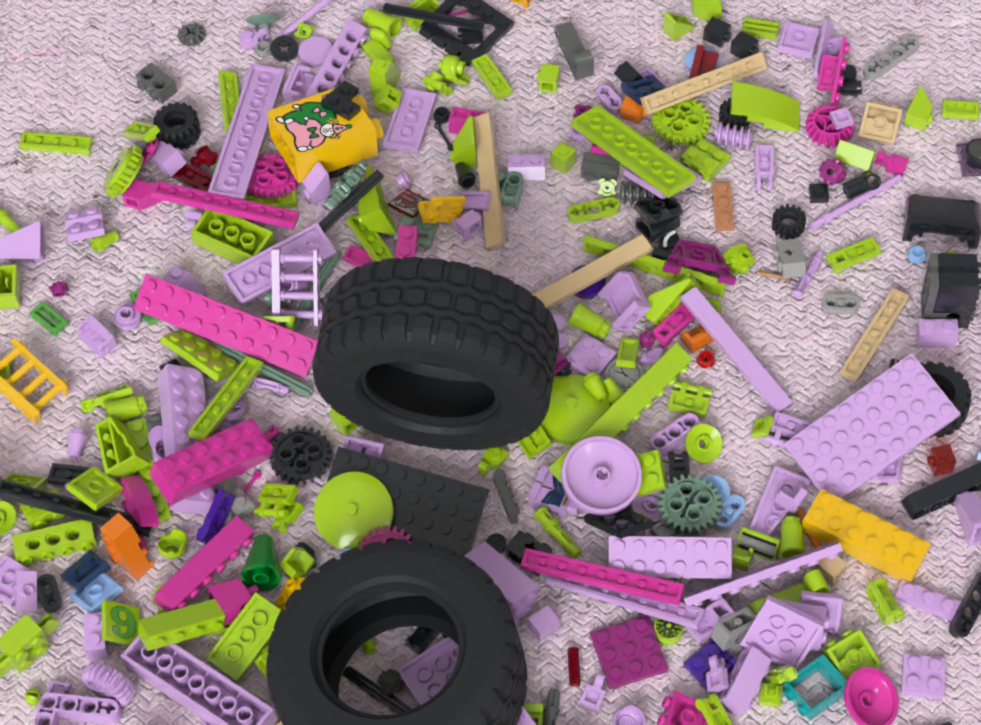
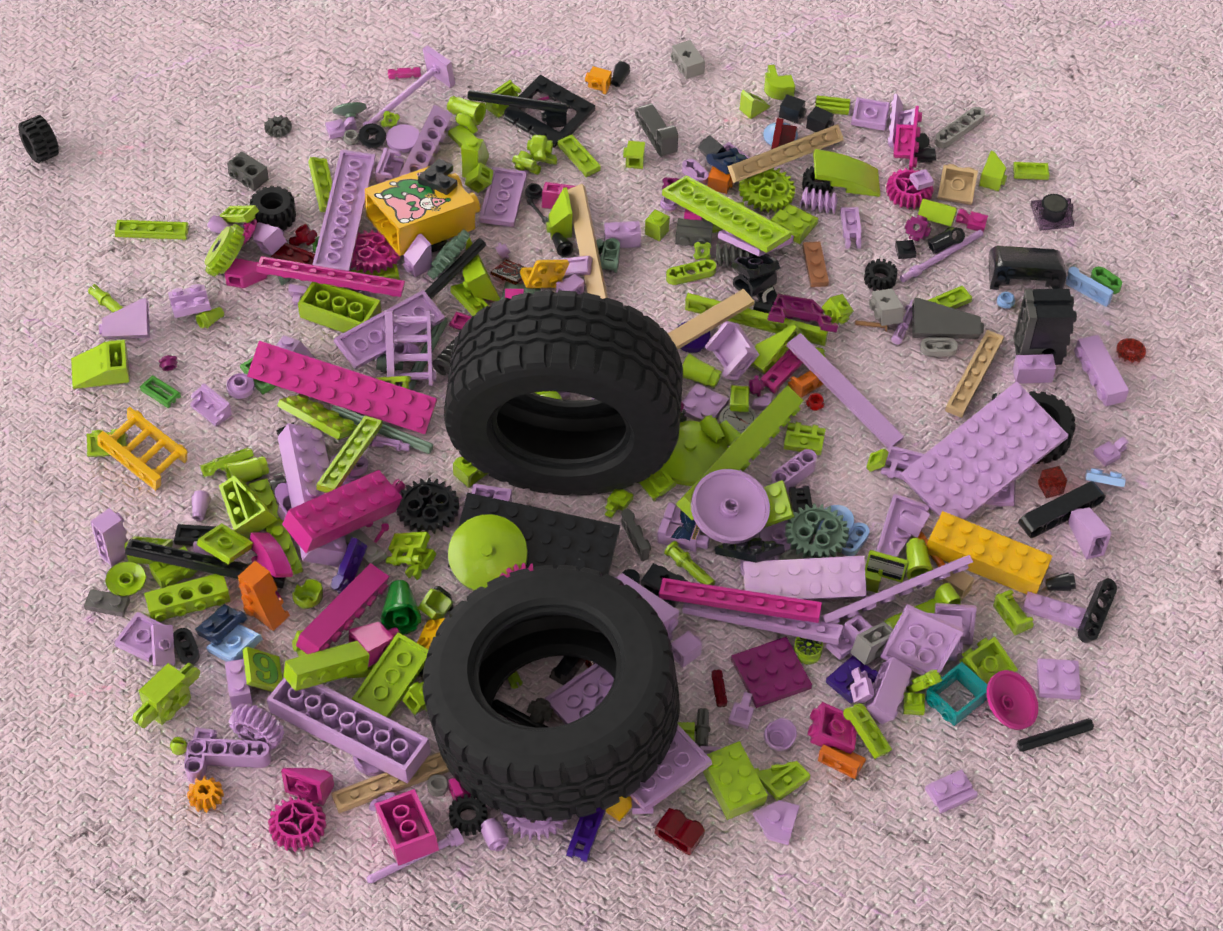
camera: 10 degrees left, 5 degrees down
lime dish [685,424,723,463] -> none
none -> lavender cone [207,215,231,234]
none -> dark grey slope [912,298,984,339]
none -> black cone [1046,572,1076,591]

